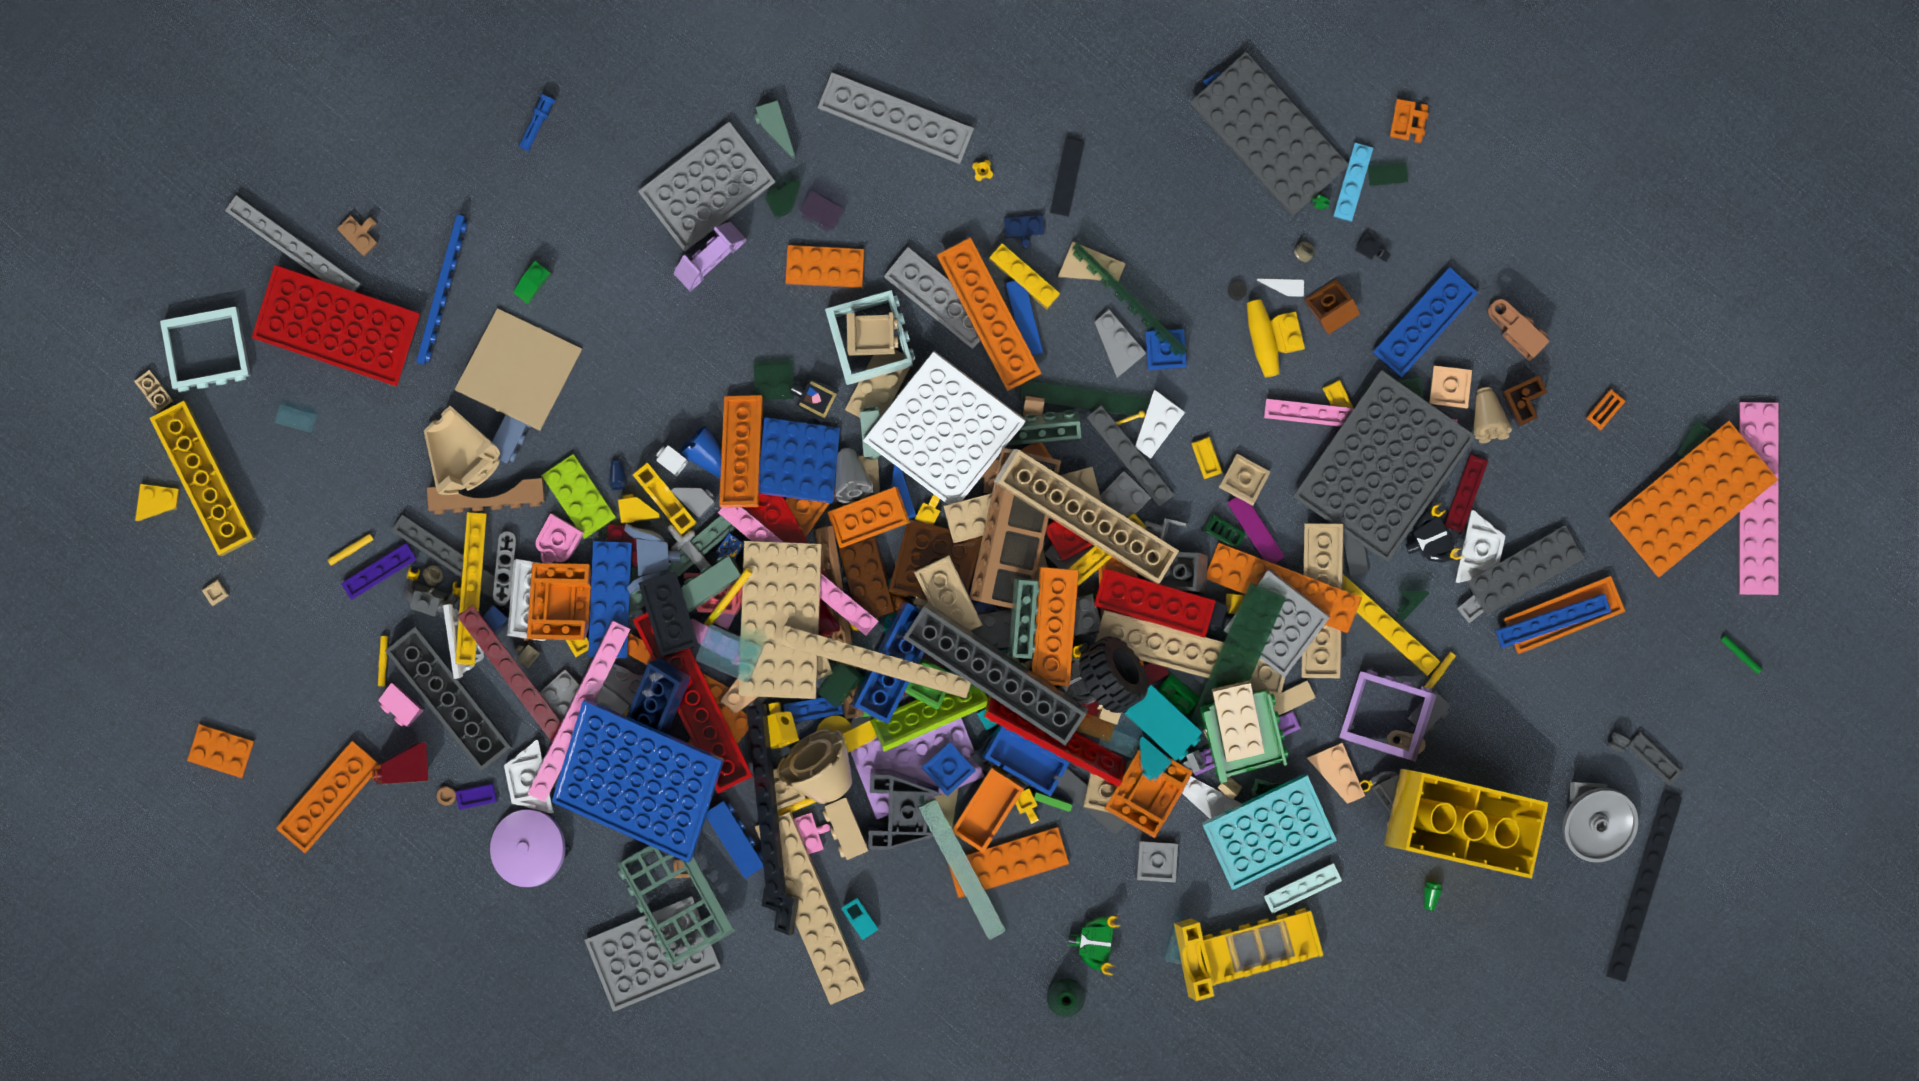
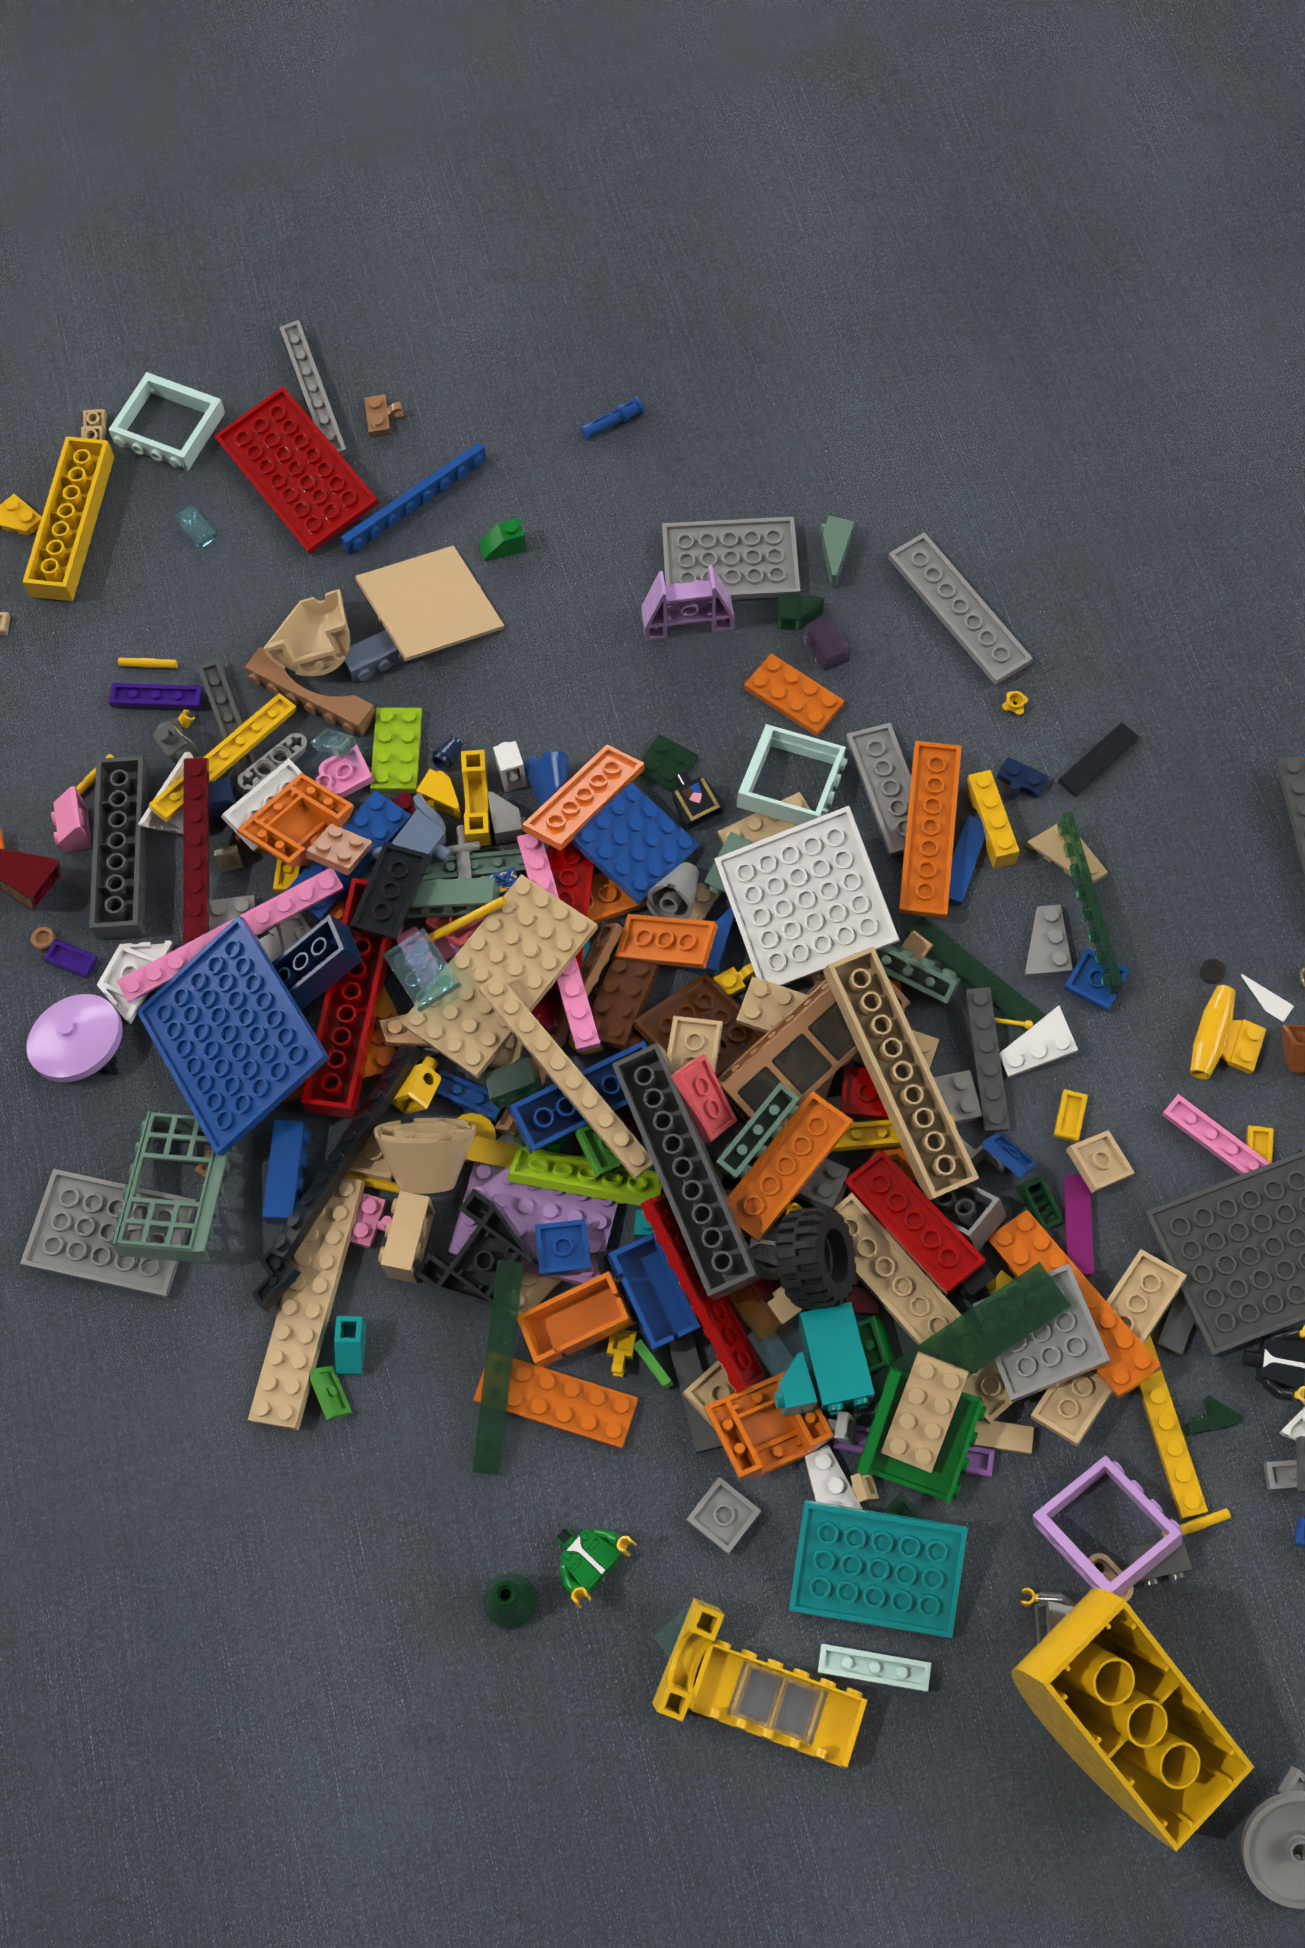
camera: 35 degrees right, 20 degrees down
dark tan tile [423,565,443,586] -> none
tan panel [847,312,898,356] -> none
light nougat wing [1307,743,1365,804] -> none
green cone [1424,881,1443,911] -> none
none -> nougat plate [306,824,372,875]
none -> bright green plate [309,1366,352,1421]
none -> clear light blue plate [311,728,357,758]
none -> coral tile [671,1054,738,1143]
none -> blue tile [981,1133,1037,1178]

